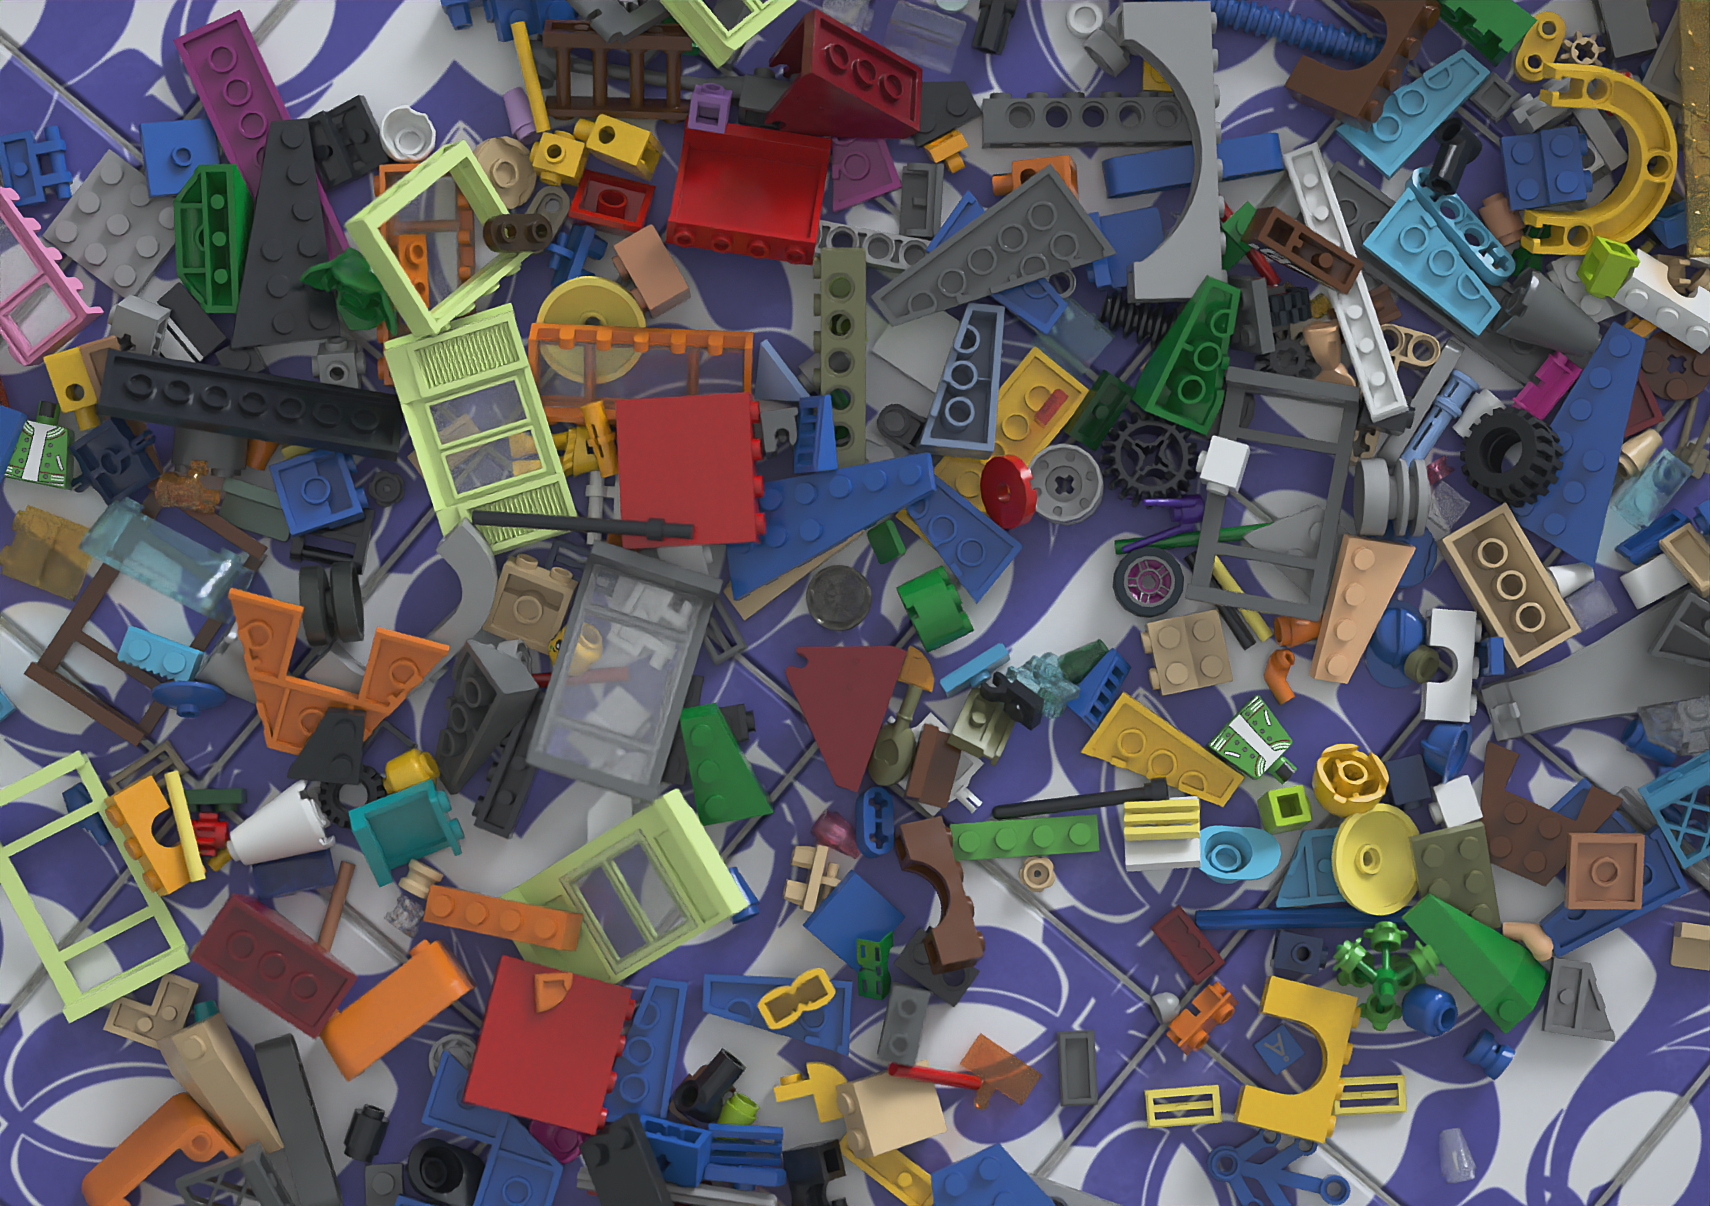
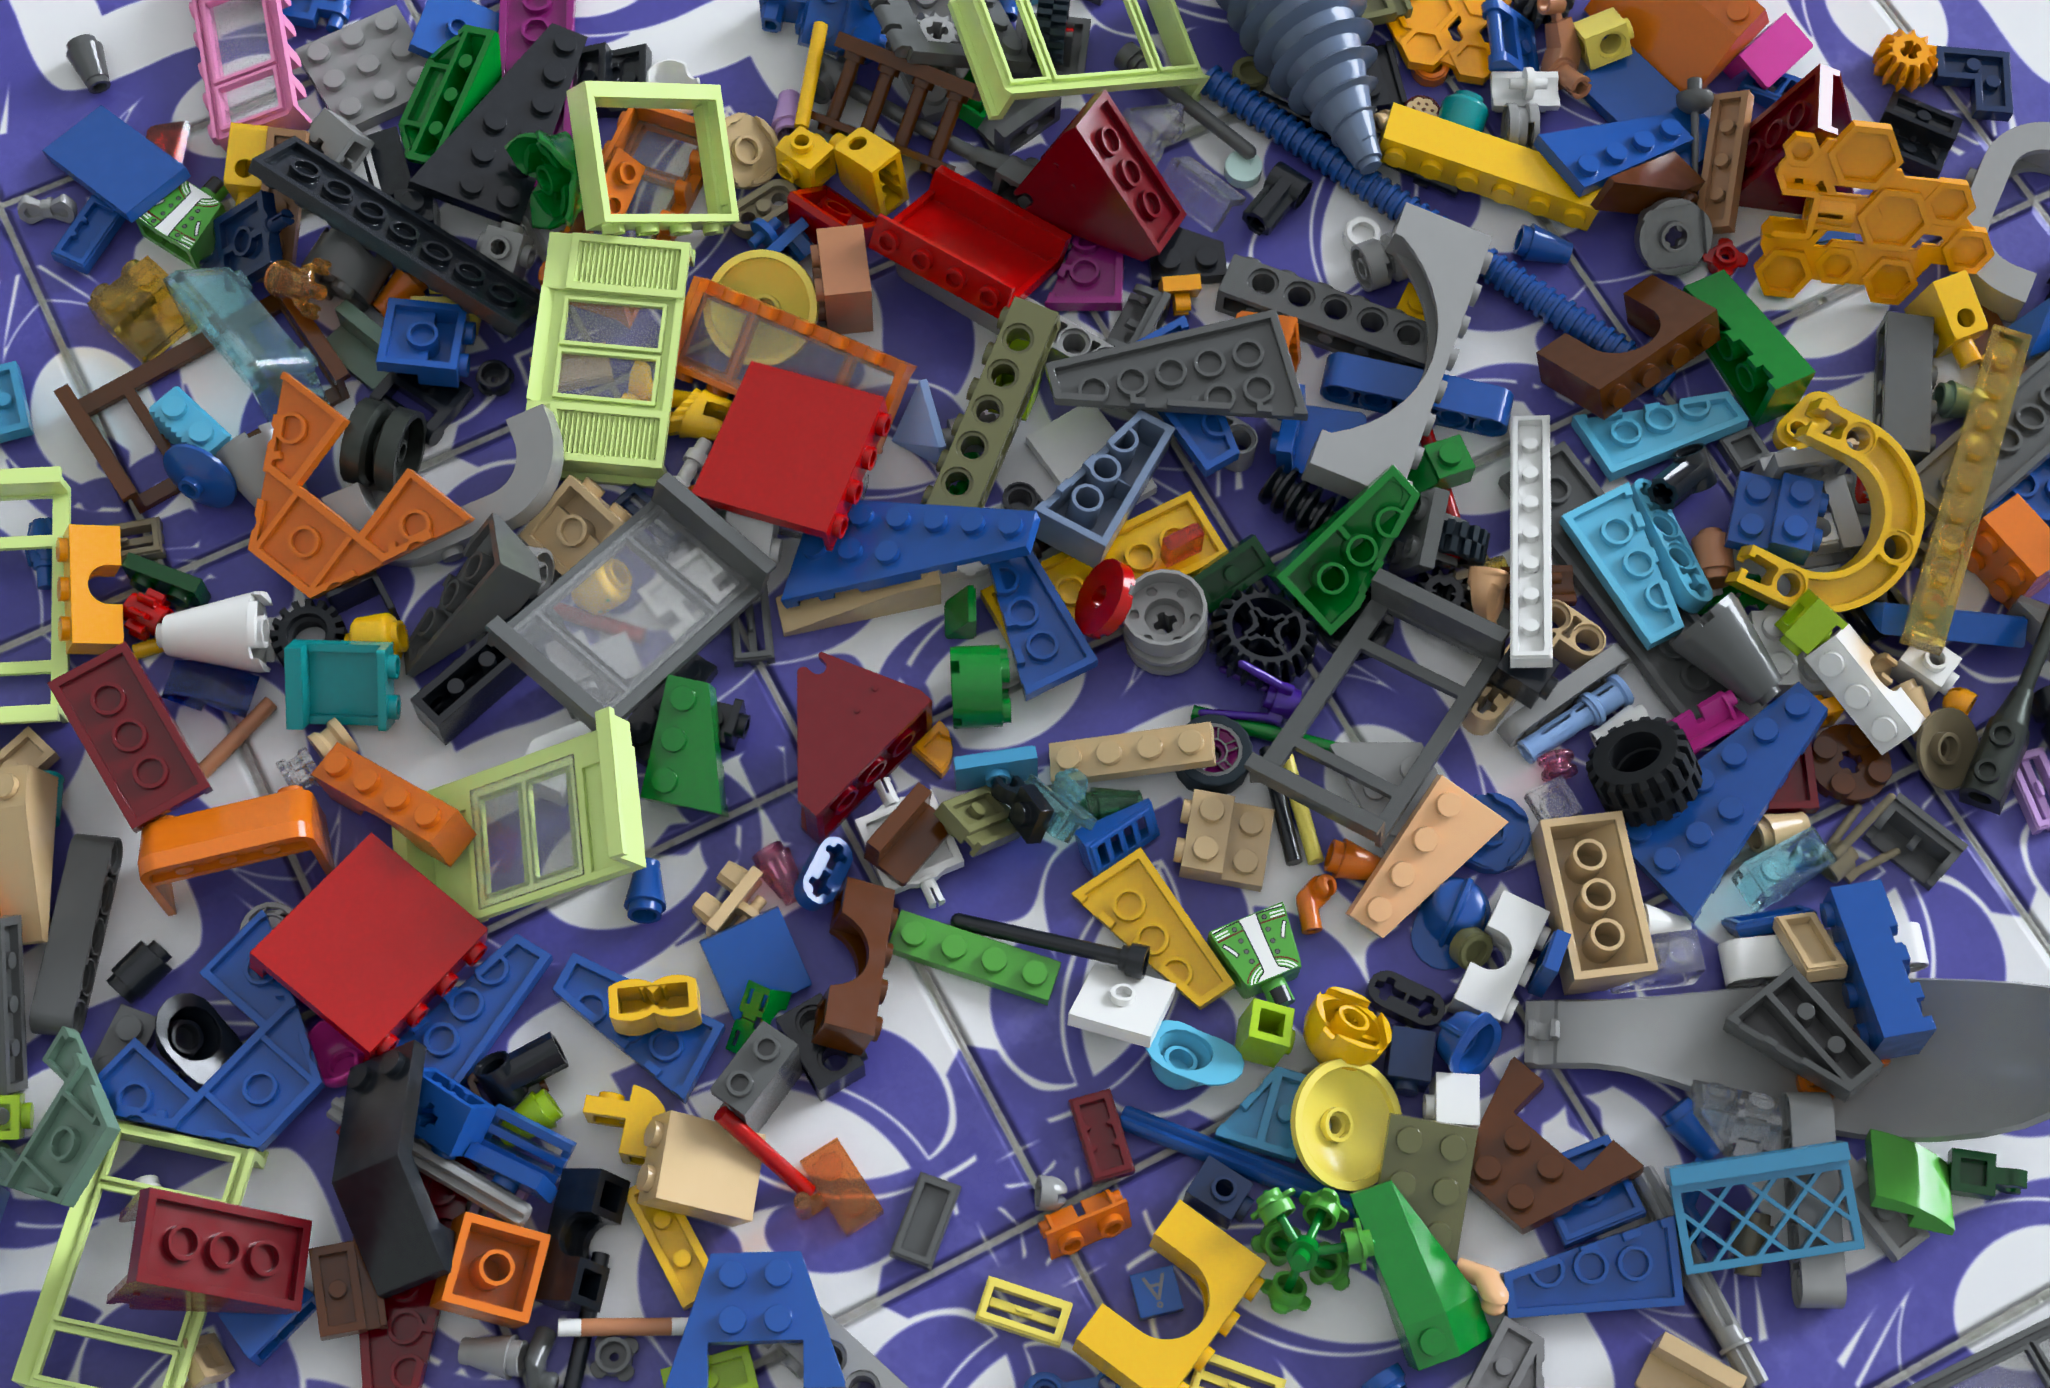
camera: 25 degrees right, 20 degrees down
light yellow bar [164,771,206,883] -> none
black wing [287,707,366,785] -> none
black bar [472,510,694,541] -> none
dark brown plate [483,214,553,253] -> none
orange tile [534,972,573,1013] -> none
light orange pin [580,400,619,478] -> none
medium lavender brick [687,83,732,134] -> none
dark grey hinge [760,407,798,459] -> none
blue slope [793,395,838,473] -> none
clear smoke piece [806,565,872,631] -> none
olive piece [868,684,923,786] -> none
tan plate [1019,856,1056,892] -> none
clear light blue piece [1031,296,1115,381] -> none
light yellow tile [1124,799,1200,841] -> none
white brick [1196,435,1250,496] -> none
reddish brown slope [1241,206,1364,295] -> none
light grey wheel [1353,458,1430,537] -> none
blue head [1401,983,1458,1037] -> none
nougat plate [1564,833,1645,910] -> none
none -> tan plate [1049,722,1216,787]
none -> black beam [1365,970,1445,1031]

